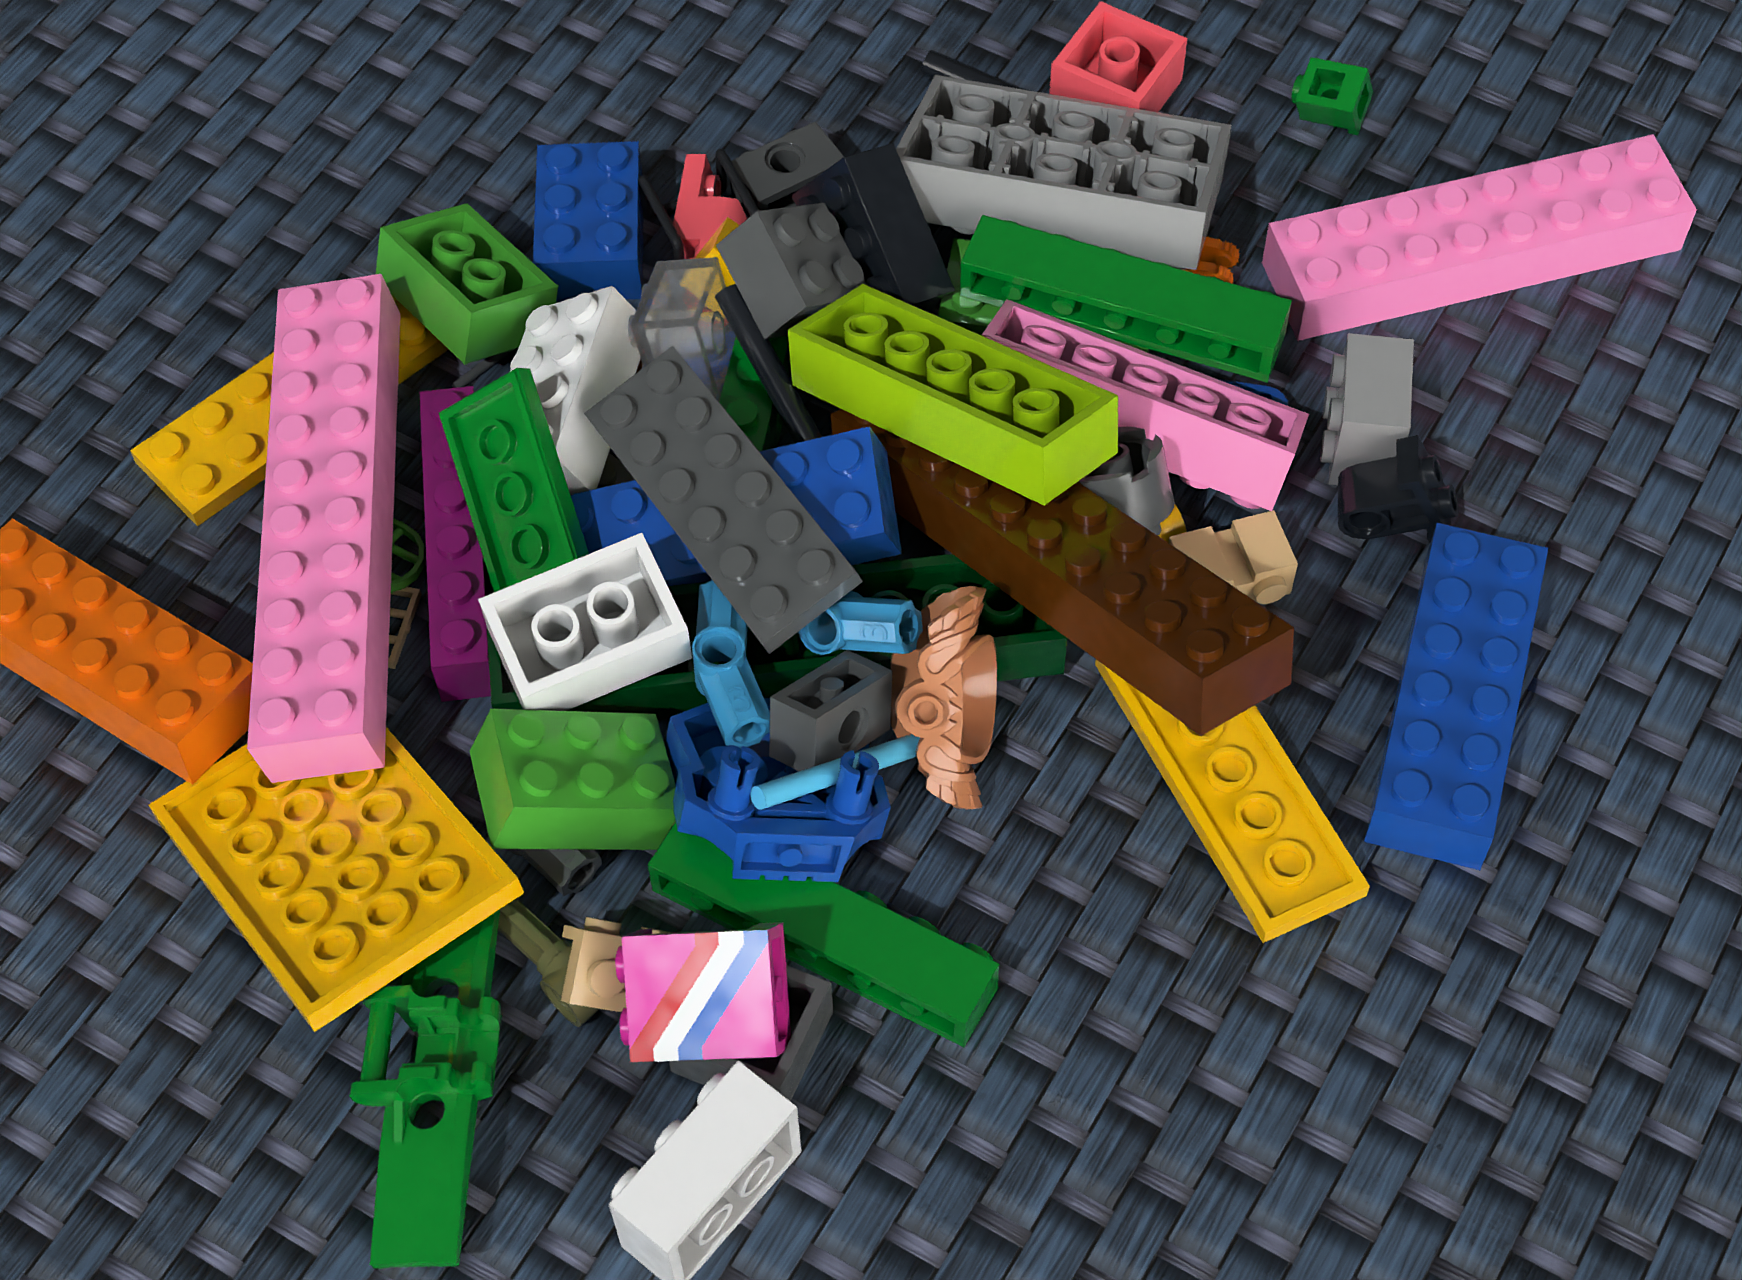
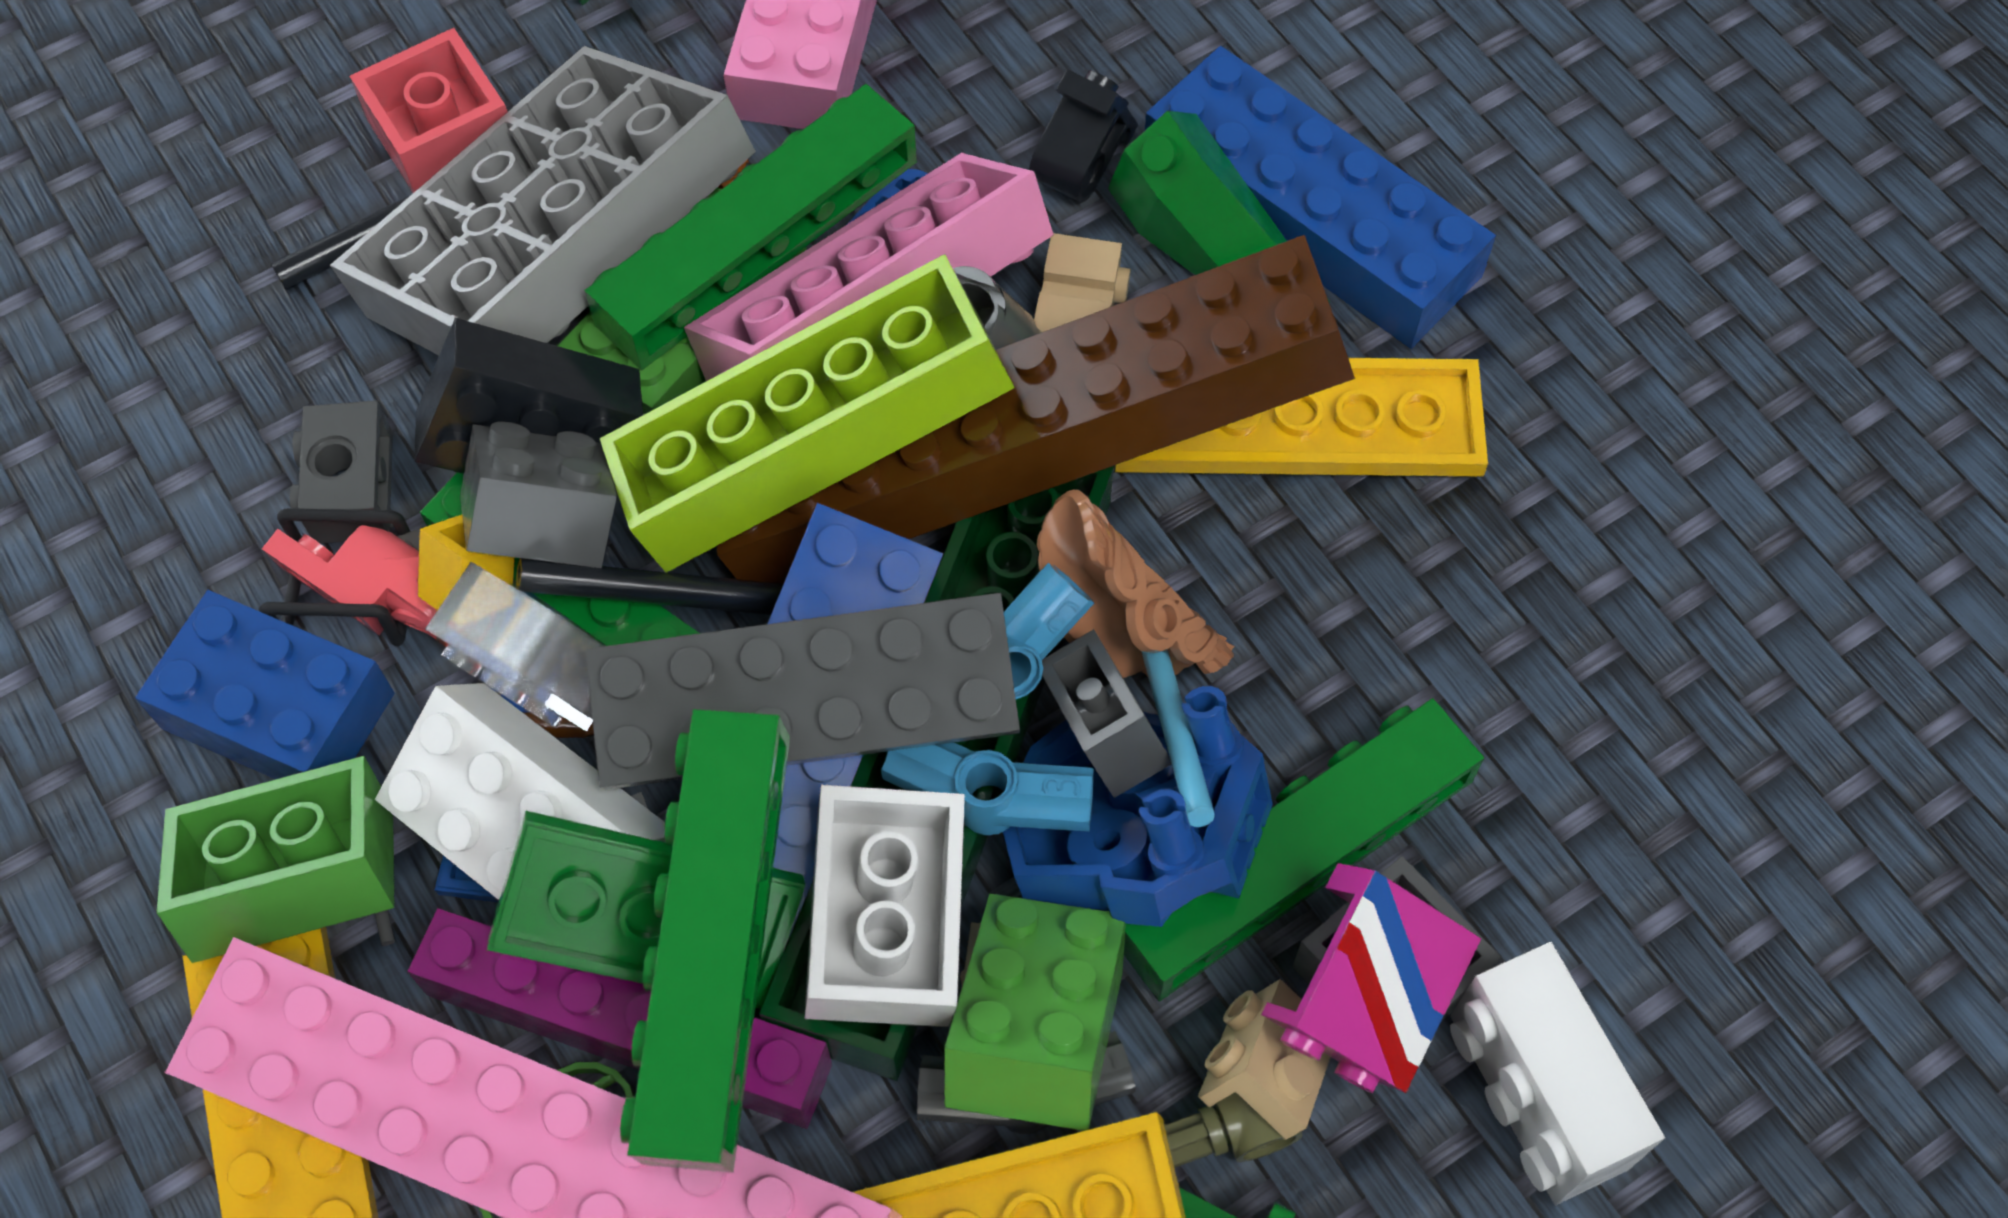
camera: 65 degrees left, 5 degrees up
light grey brick [1320,333,1414,485] -> none
none -> green brick [620,709,790,1173]
none -> green wedge [1108,110,1330,303]

